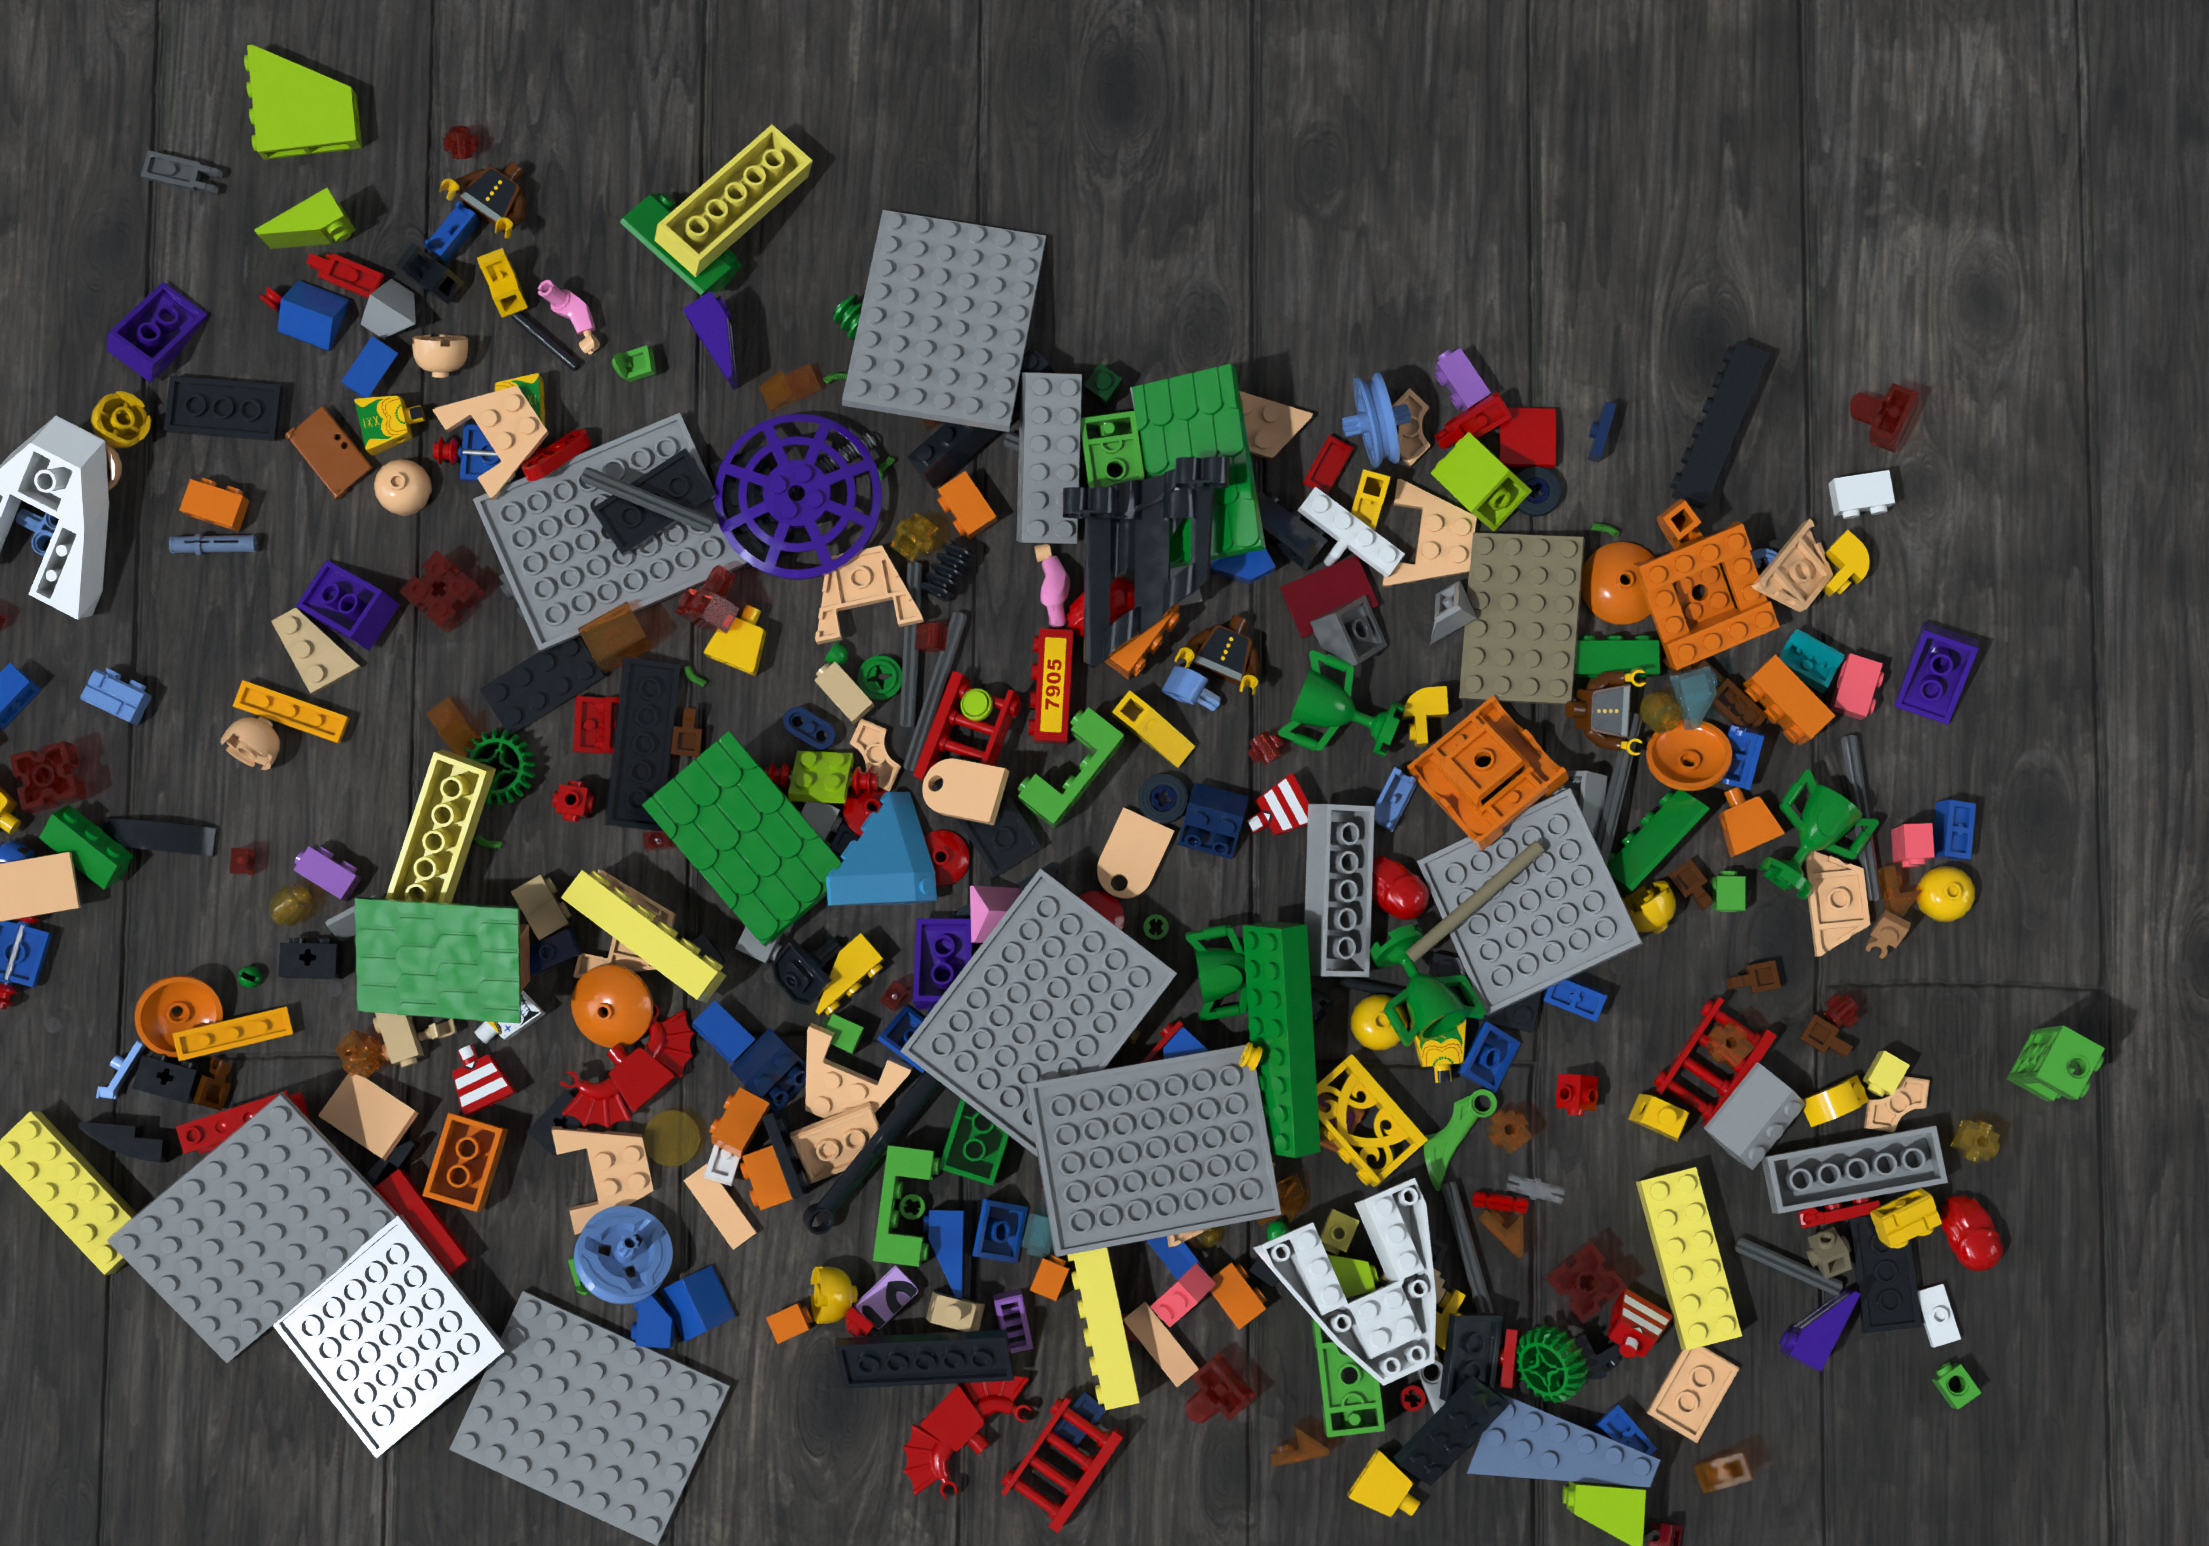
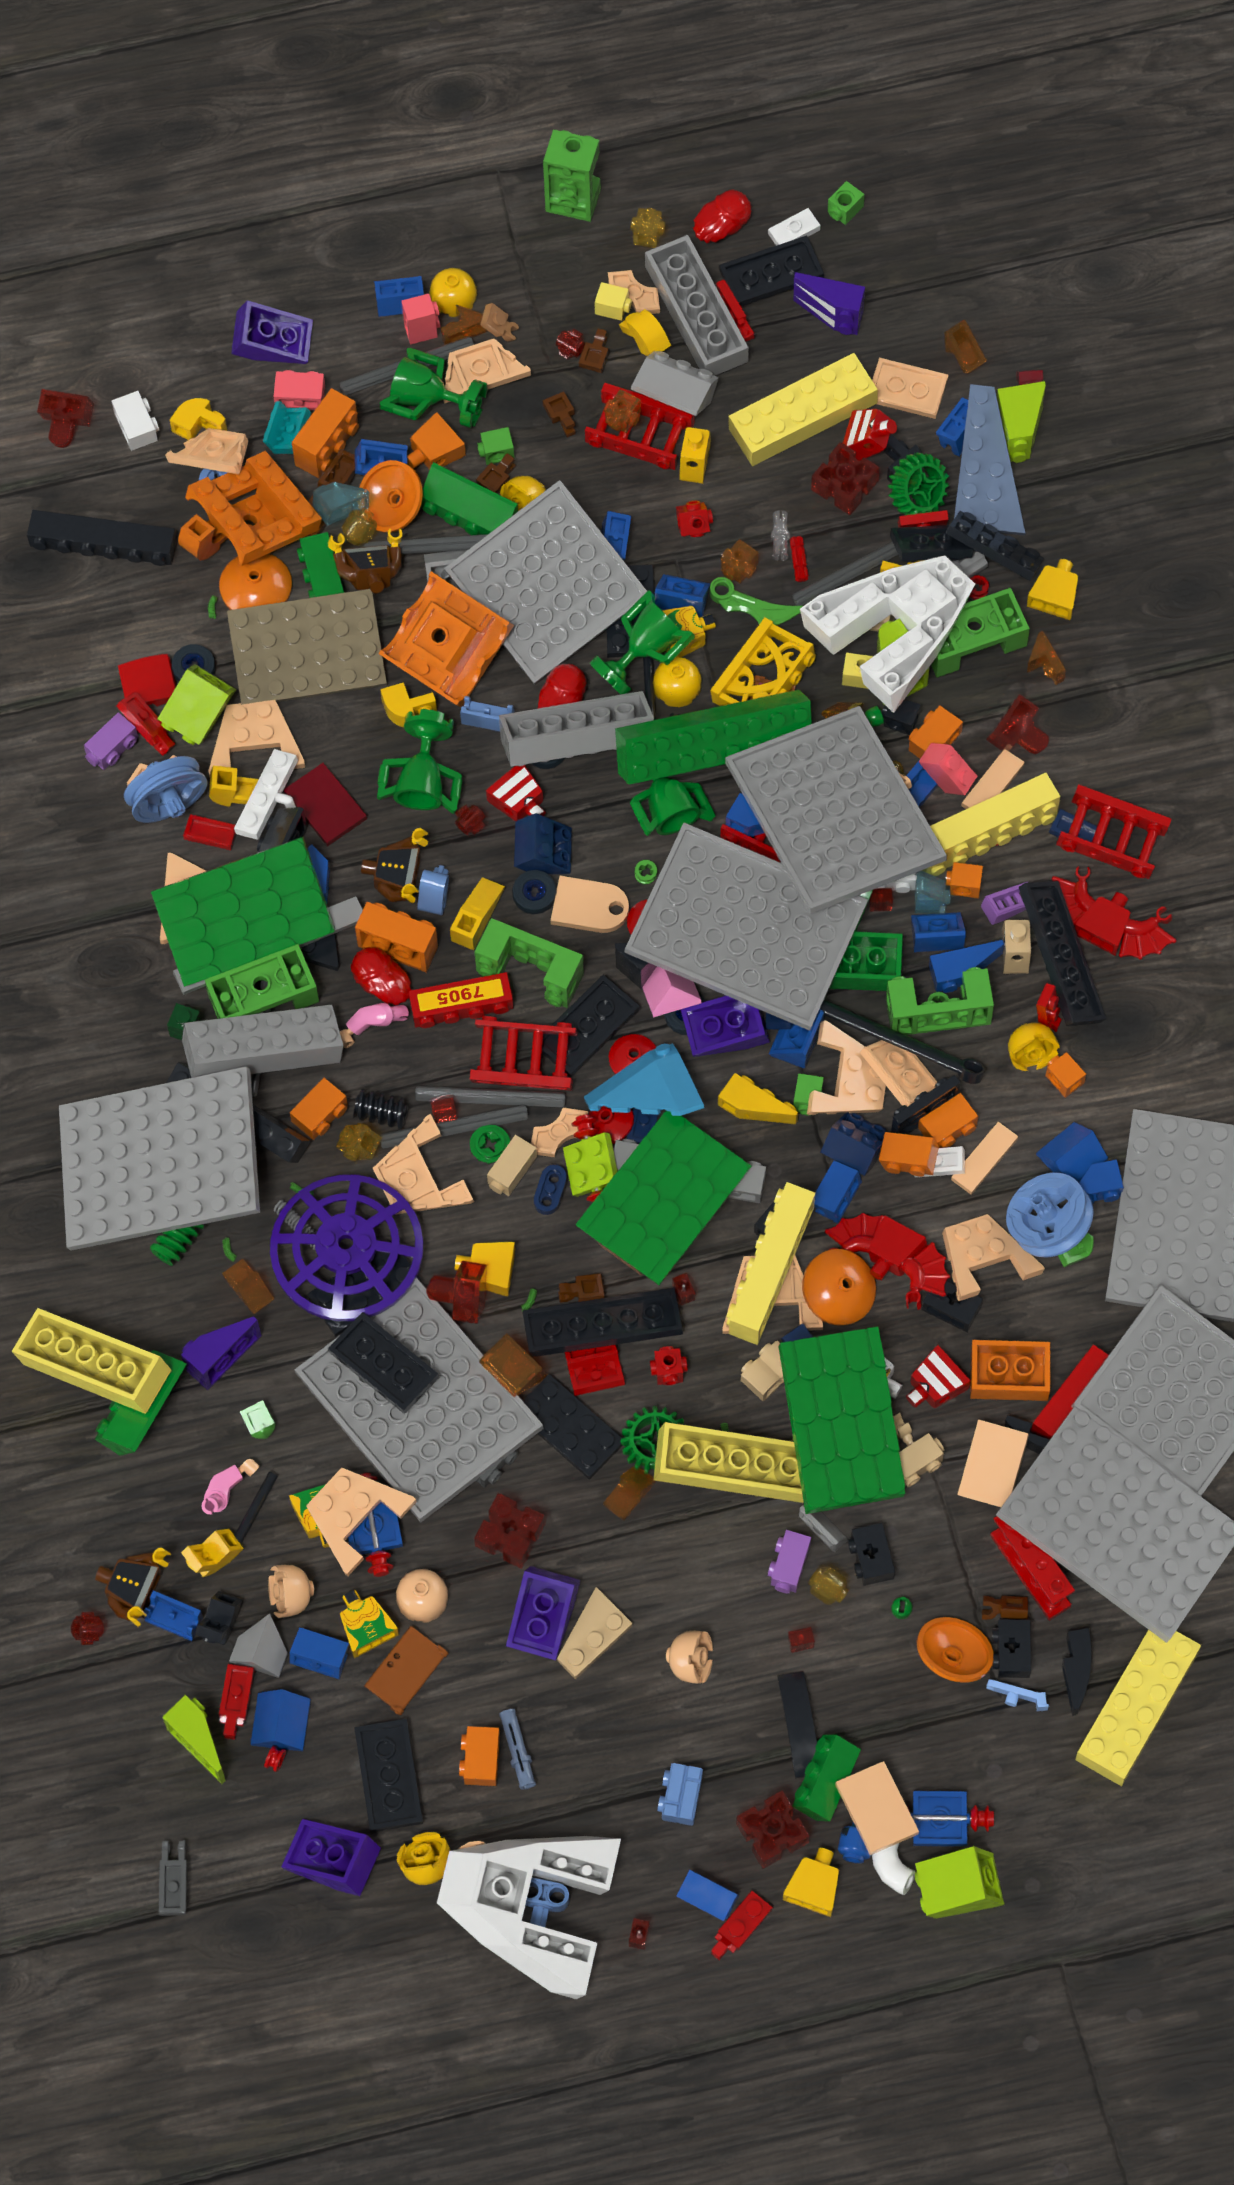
camera: 105 degrees left, 15 degrees down
light orange plate [172,1006,293,1061] -> none
light orange plate [233,680,350,744] -> none
lime slope [244,45,362,160] -> none
clear orange brick [334,1029,386,1078] -> none
red beam [521,429,591,481] -> none
dark grey axle [581,467,714,533] -> none
clear yellow tile [643,1110,701,1167] -> none
black piece [772,938,842,1006] -> none
green hinge [824,641,848,666] -> none
lavender slope [854,1265,919,1330] -> none
clear red piece [879,981,909,1012] -> none
light nougat tile [922,758,1010,825] -> none
lime piece [961,688,993,721] -> none
black panel [1063,457,1230,668] -> none
yellow bush [1239,1042,1263,1071] -> none
flat silver slope [1310,595,1387,666] -> none
dark tan piece [1405,840,1544,963] -> none
light grey slope [1430,581,1477,645] -> none
clear orange slope [1476,1209,1524,1259] -> none
dark blue plate [1587,401,1617,463] -> none
dark grey axle [1734,1237,1843,1295] -> none
dark tan brick [1806,1227,1852,1279] -> none
yellow brick [1870,1188,1942,1248] -> none

